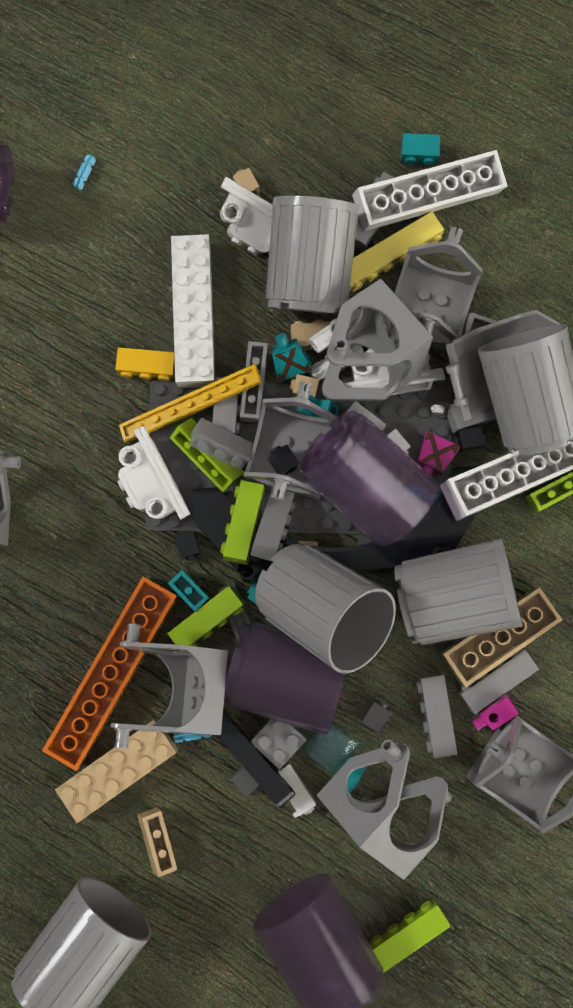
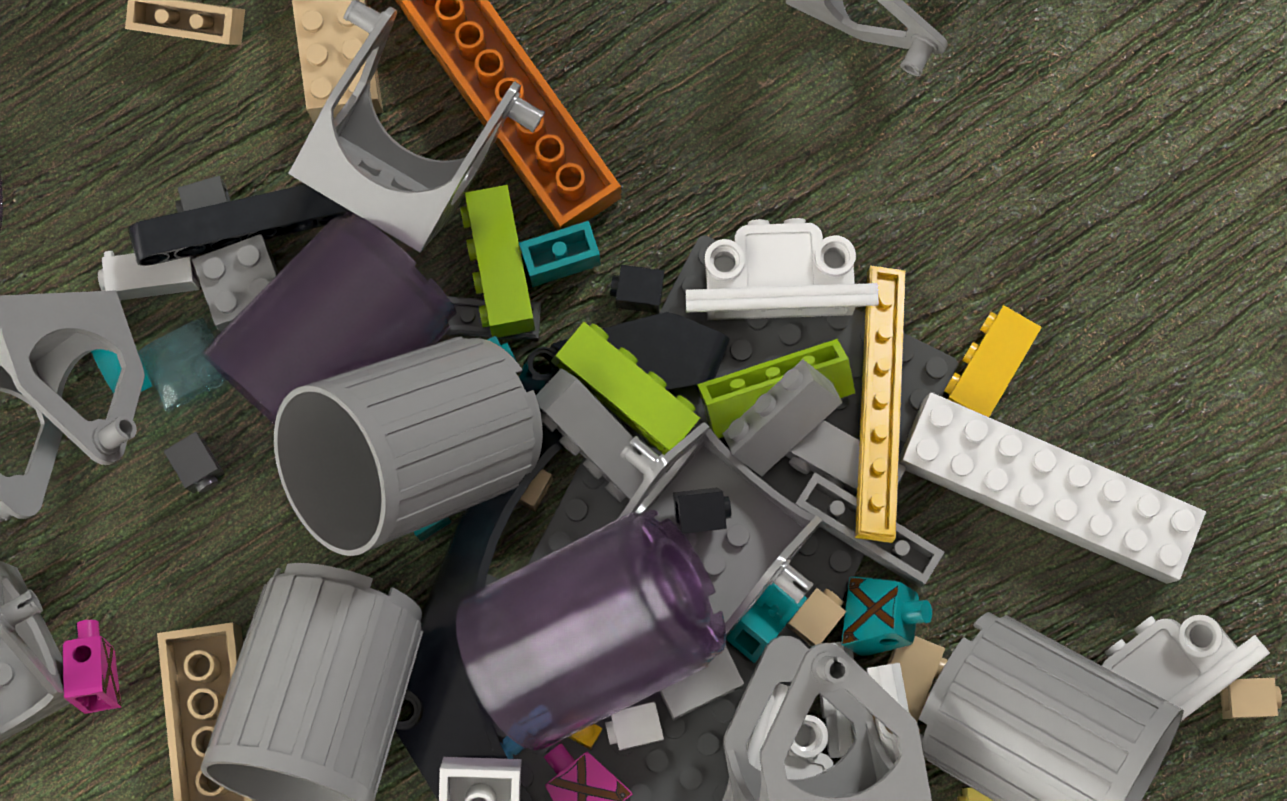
camera: 115 degrees right, 5 degrees down
light grey brick [416,674,458,758] -> none
light grey brick [458,649,539,714] -> none

